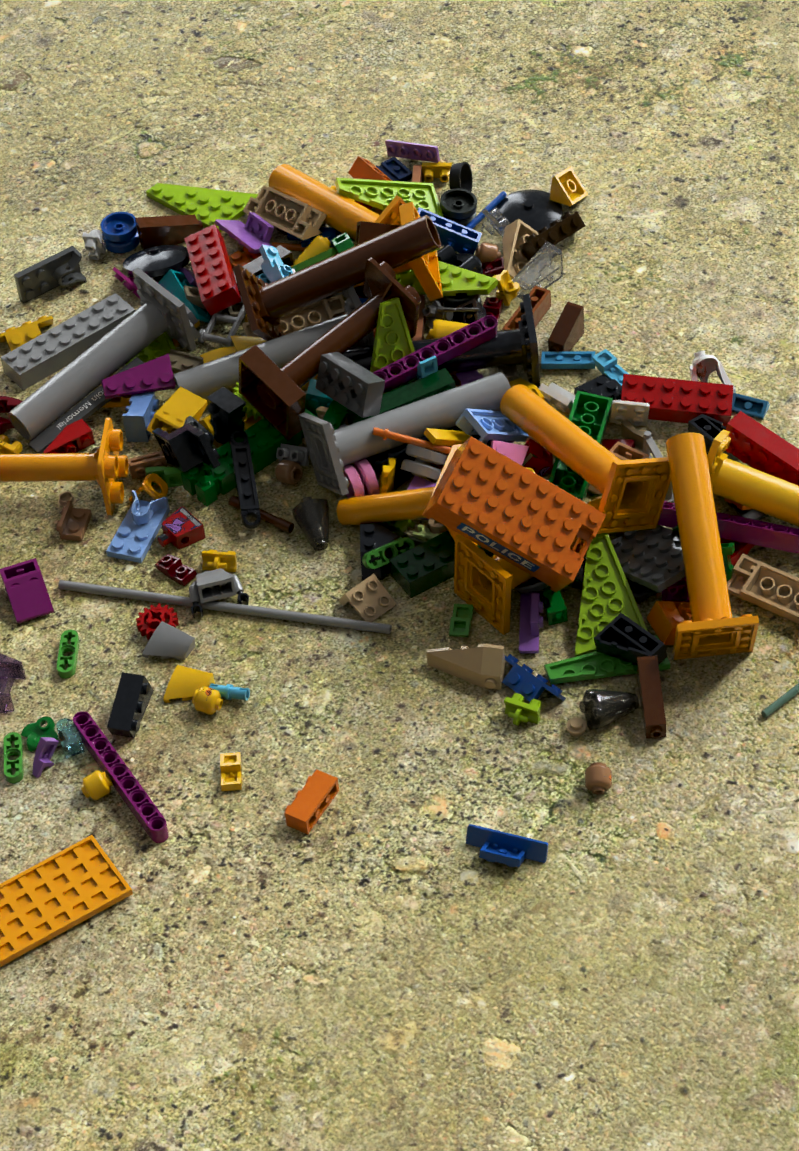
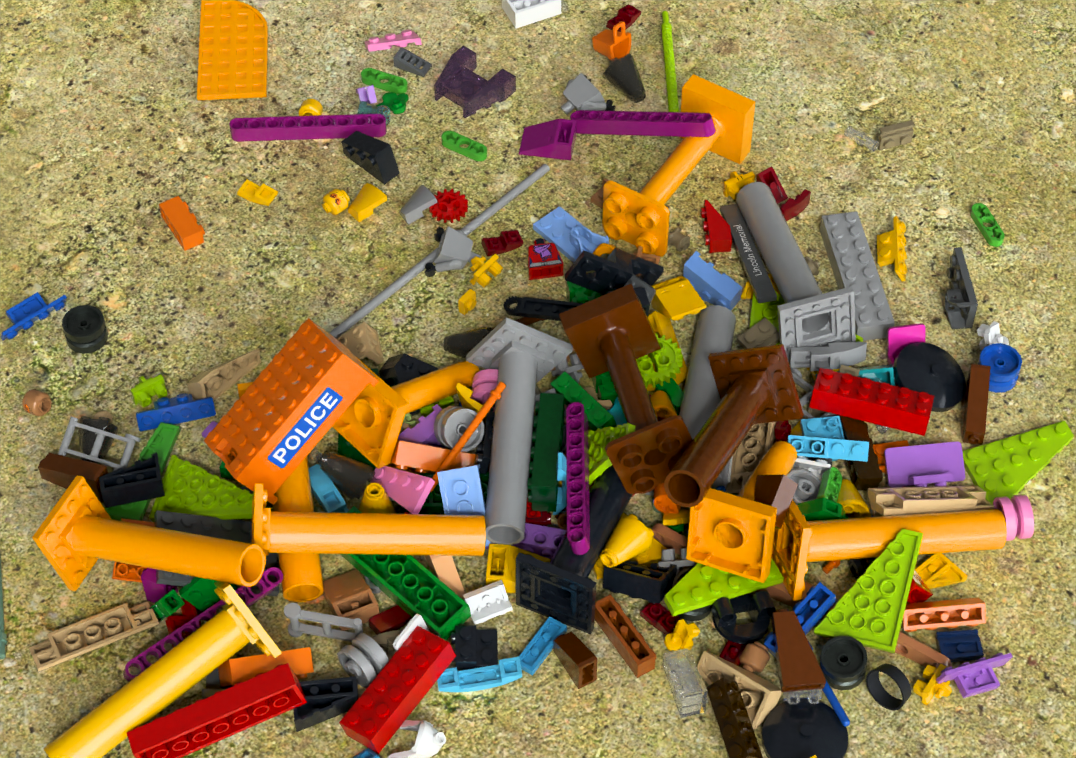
camera: 115 degrees right, 5 degrees up
magenta wing [101,353,176,399] -> none
medium azure pin [209,683,250,701] -> none
dark grey brick [316,352,385,418] -> none
bright green beam [362,537,415,569] -> none
yellow tile [423,428,471,446] -> none
dark grey plant [435,306,480,321] -> none
none -> light grey piece [58,417,141,471]
none -> pearl dark grey wheel [62,305,108,354]
none -> light grey wheel [337,633,389,688]
none -> yellow plate [458,289,477,315]
none -> reddish brown slope [771,609,826,692]
none -> bright pink wheel [993,494,1034,541]

